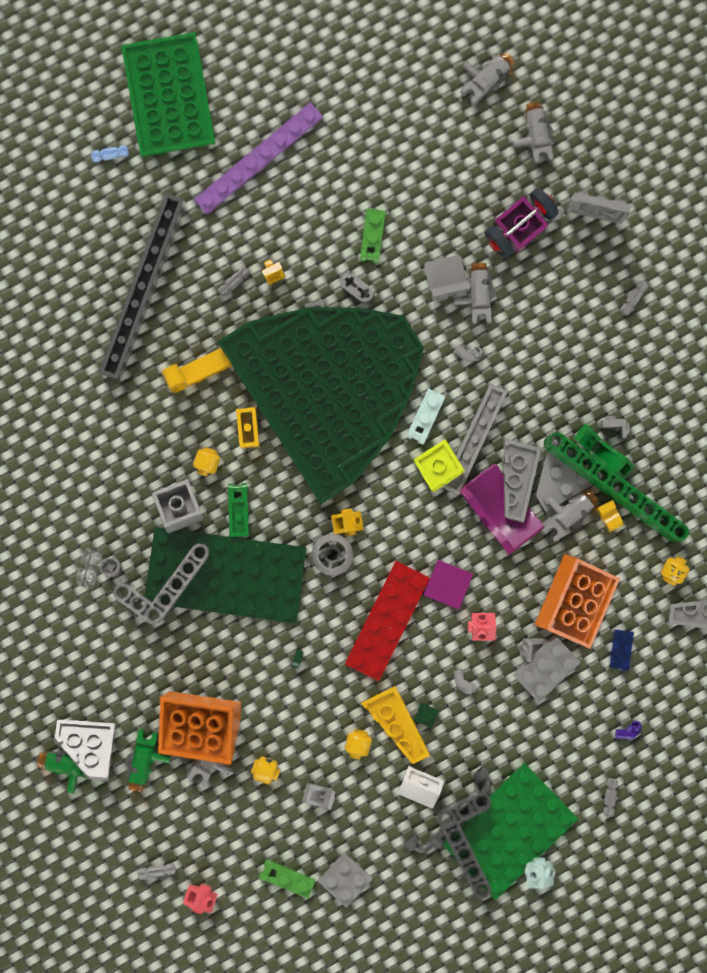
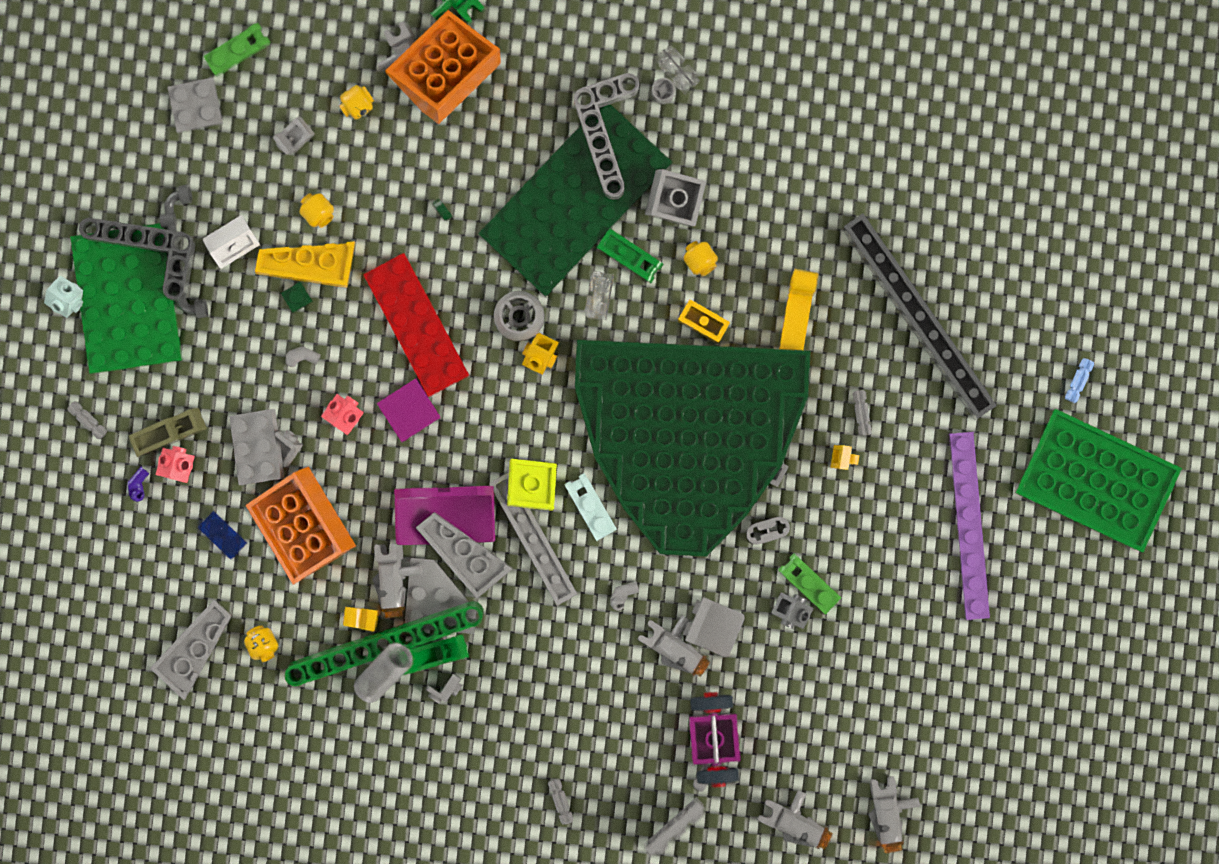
camera: 130 degrees right, 0 degrees up
none -> olive slope [129,408,207,457]
none -> coral brick [155,446,194,483]
none -> light grey piece [354,643,413,703]
none -> clear hinge [584,271,614,320]
none -> dark grey brick [771,592,814,629]

